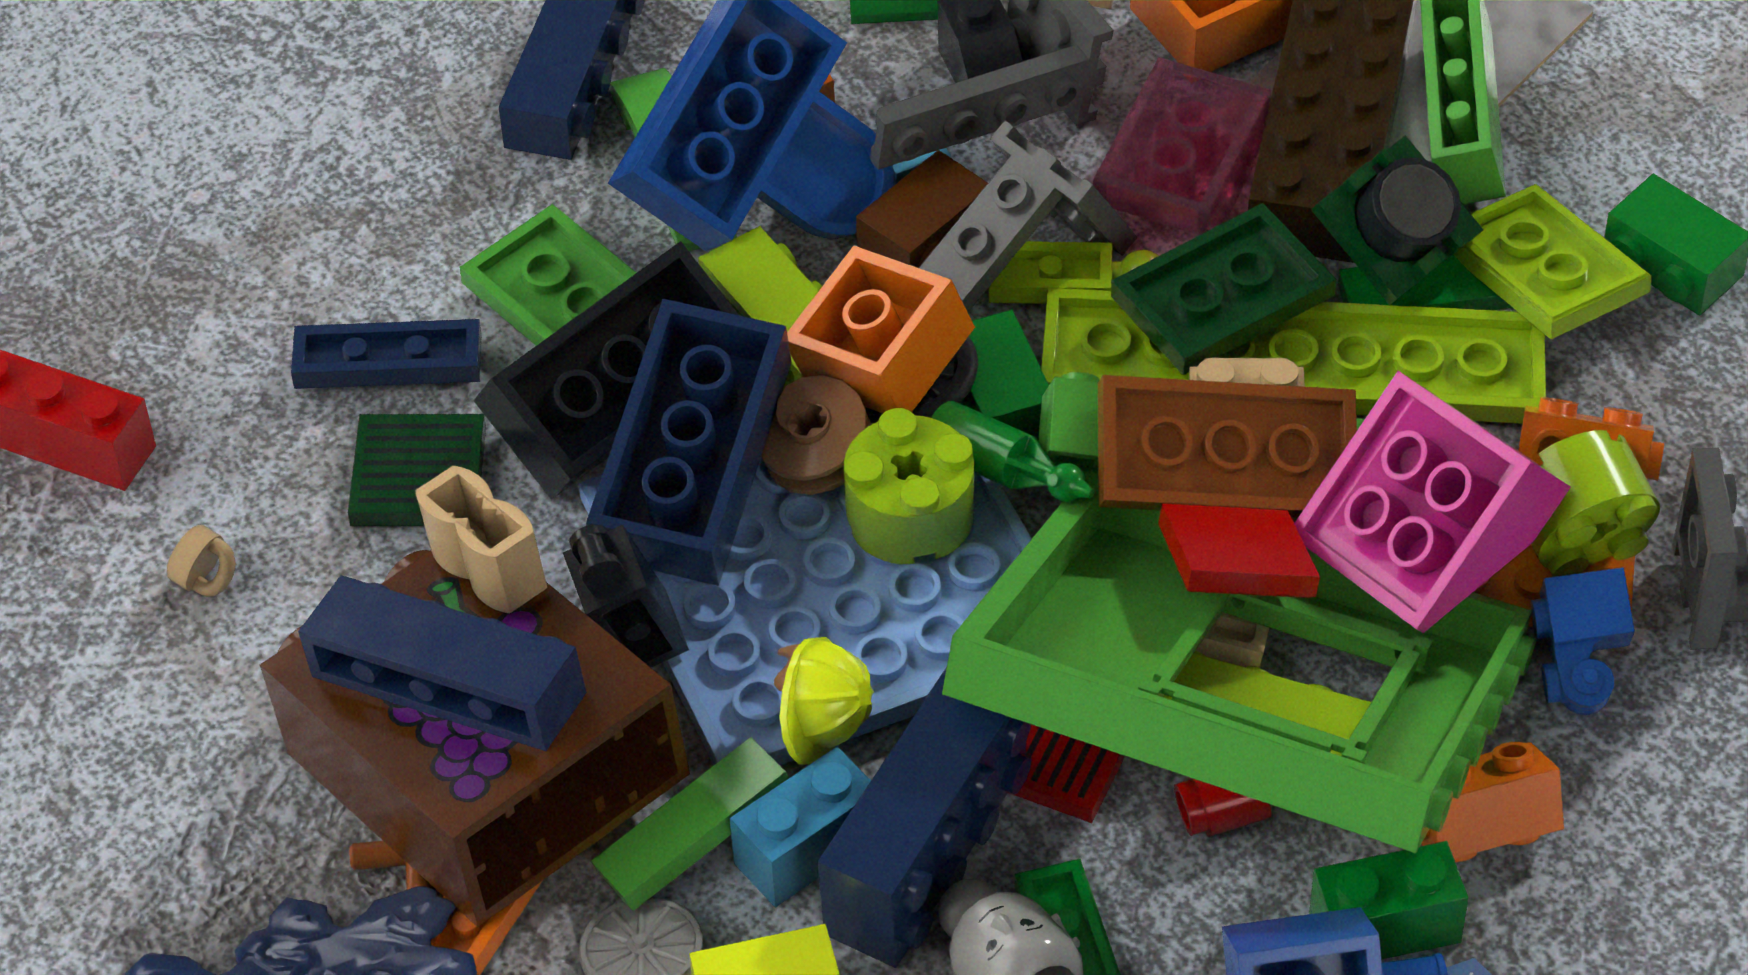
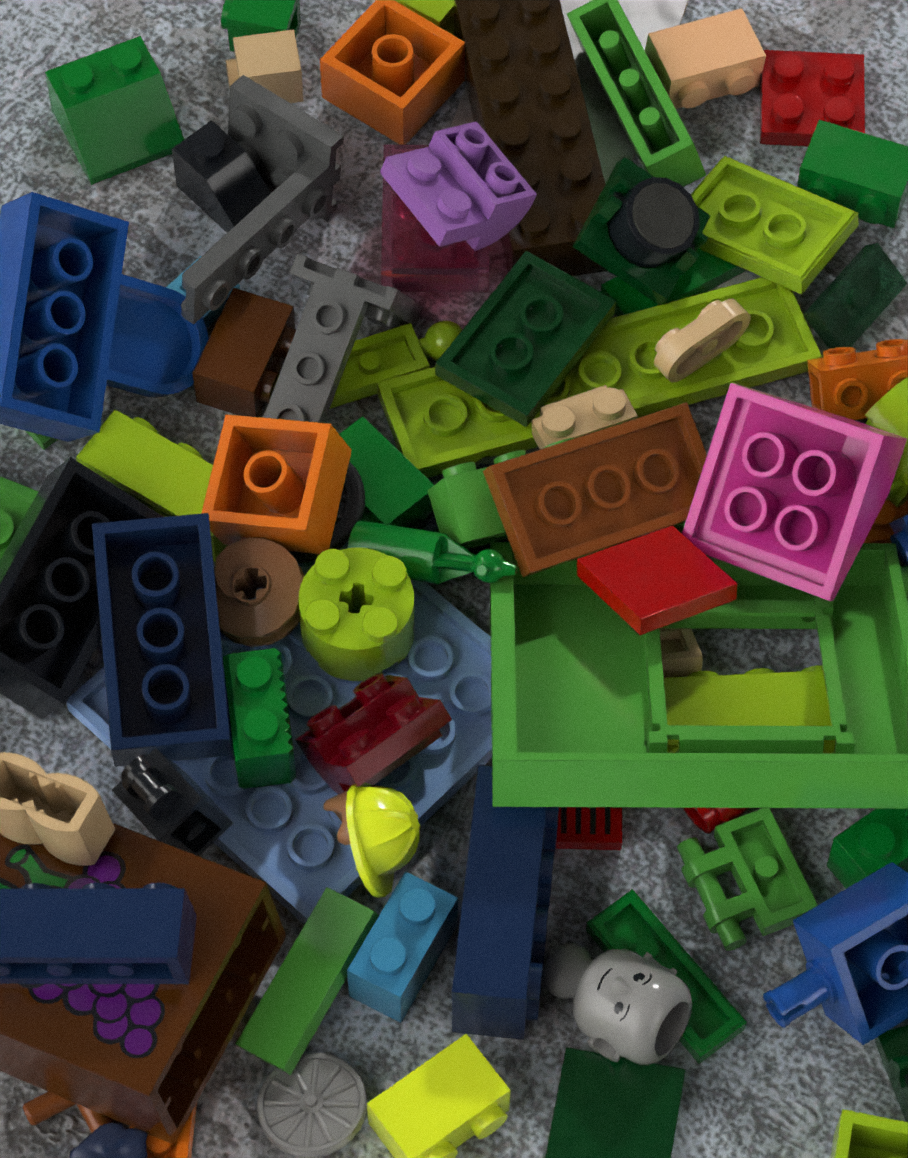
camera: 25 degrees left, 10 degrees up
none -> green brick [223,648,296,789]
none -> dark red brick [295,673,452,794]
none -> medium lavender brick [380,121,537,251]
none -> light nougat brick [645,8,766,109]
none -> tan plate [654,299,751,382]
none -> bright green plate [677,808,818,951]
none -> red plate [760,50,865,147]
none -> clear green plate [803,243,908,349]

